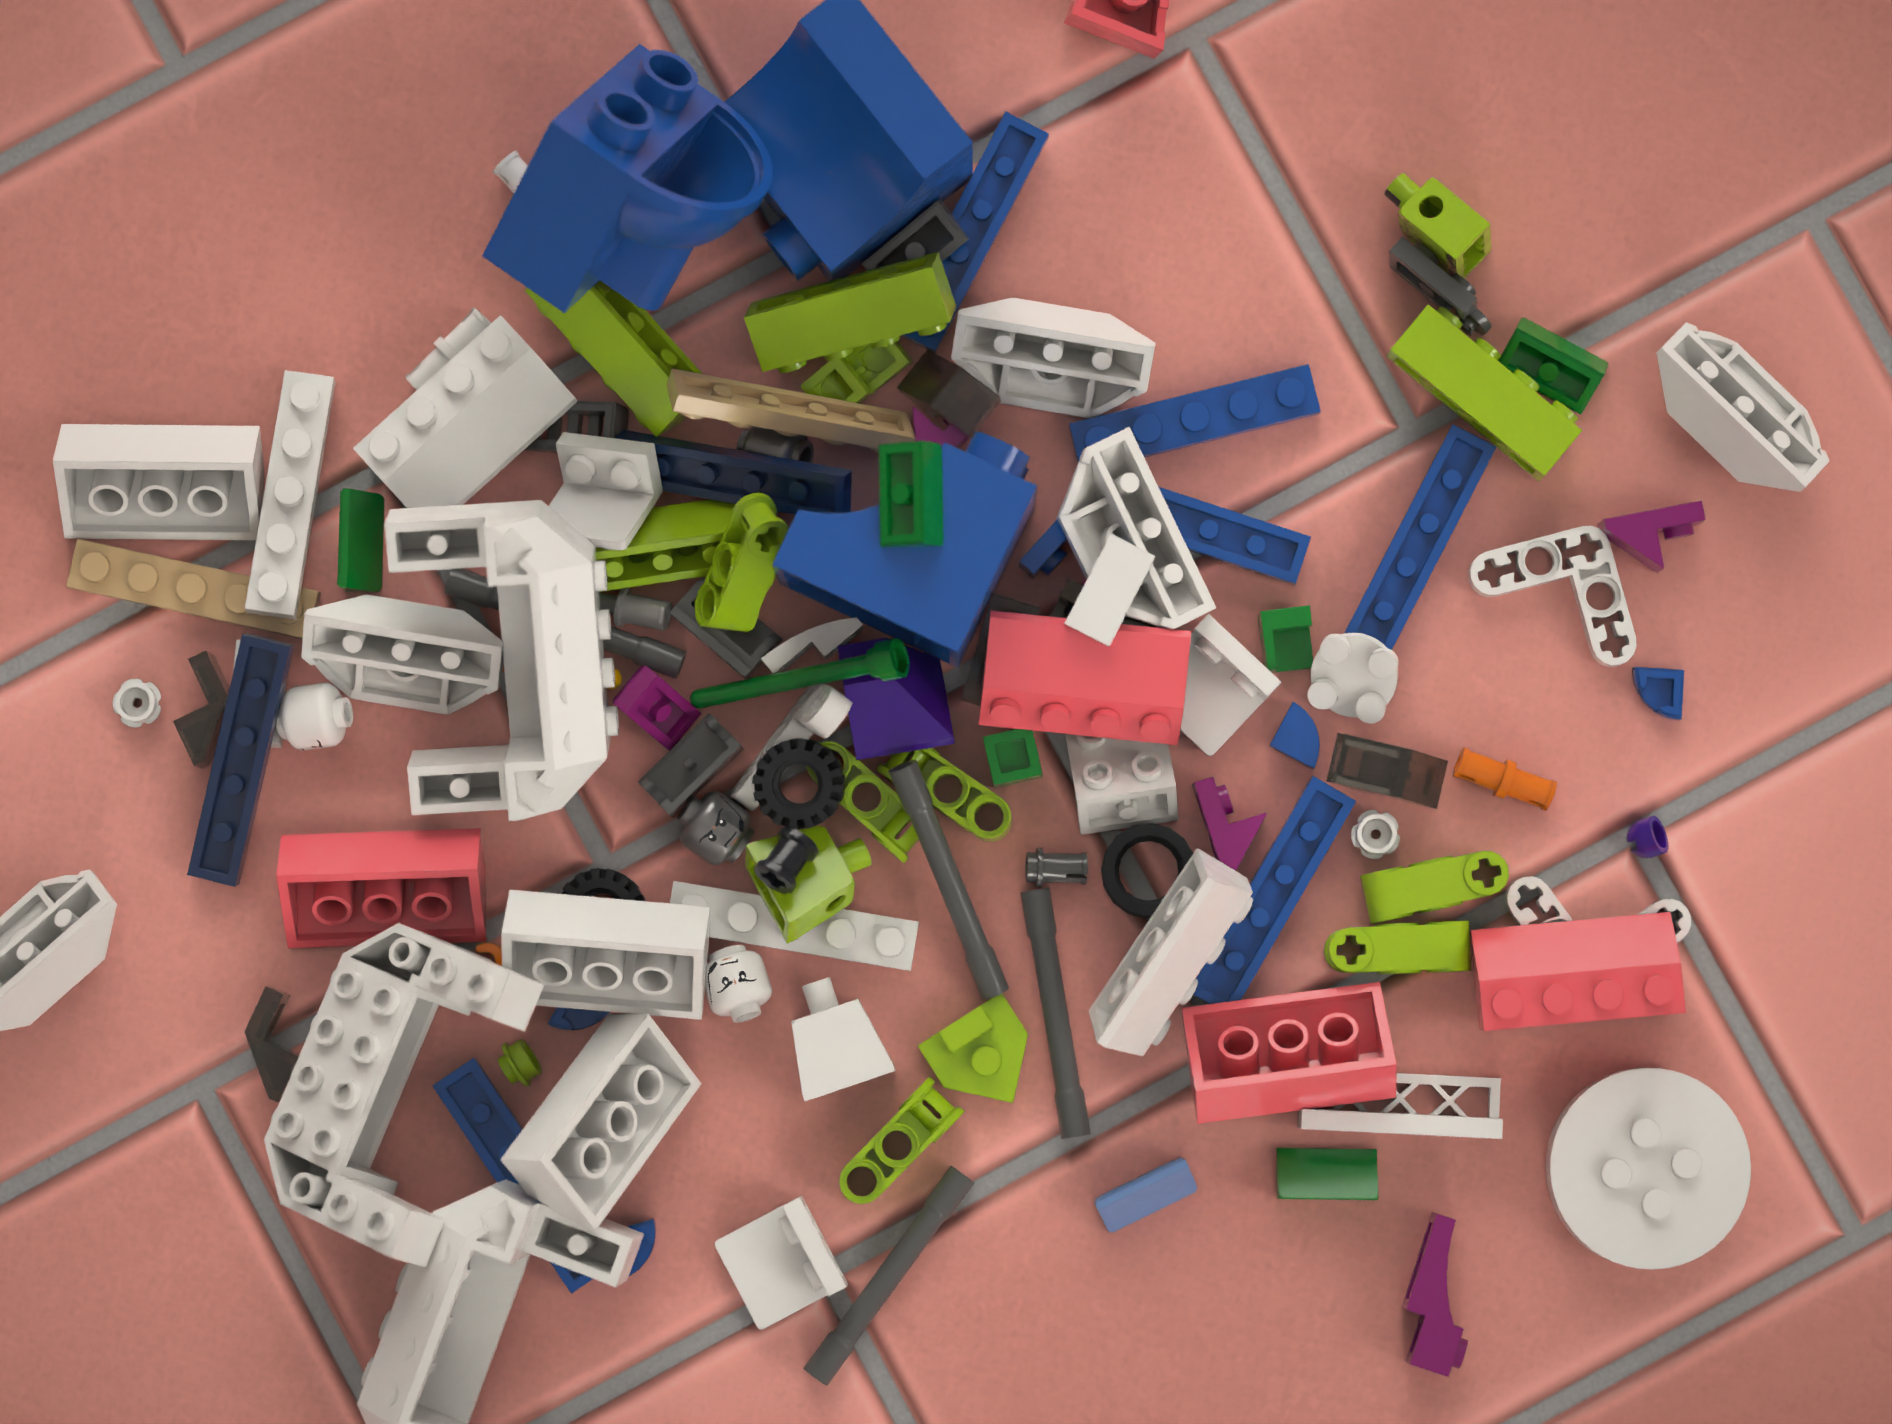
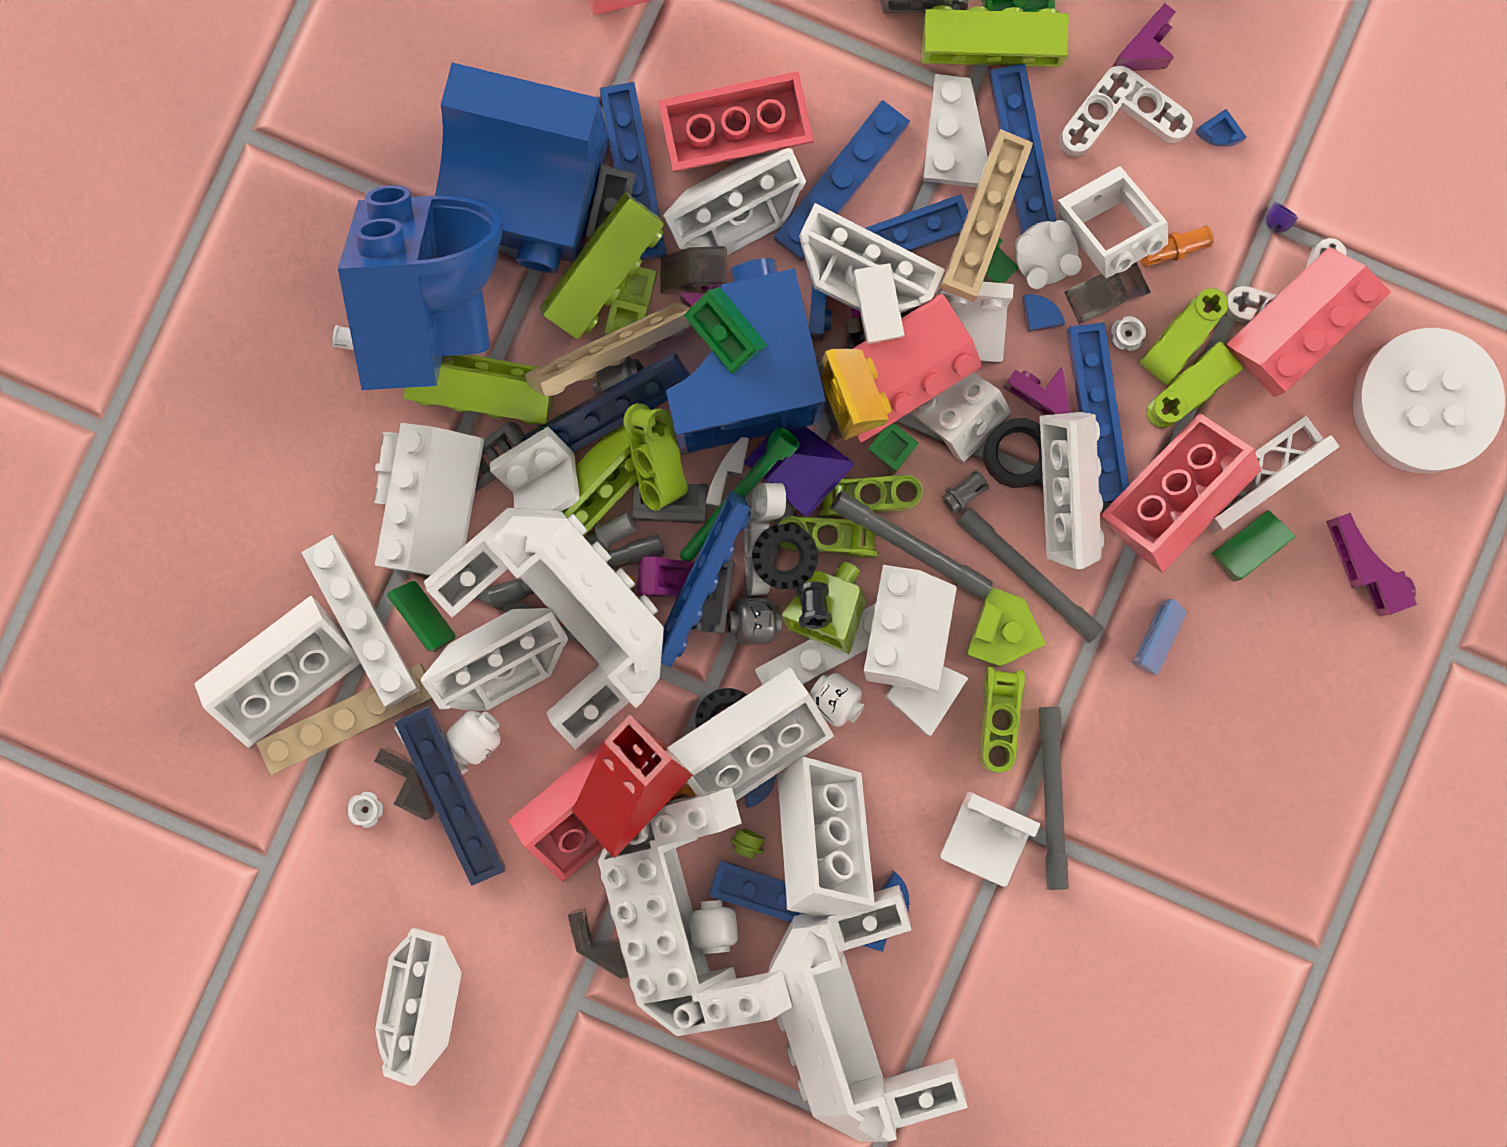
camera: 45 degrees left, 0 degrees up
none -> red slope [572,715,693,858]
none -> coral slope [658,71,814,172]
none -> blue plate [661,491,751,667]
none -> white head [689,900,738,954]
none -> yellow slope [818,349,891,440]
none -> white slope [864,565,957,693]
none -> white wing [923,74,988,187]
none -> tan plate [940,129,1033,302]
none -> white window [1058,166,1168,279]

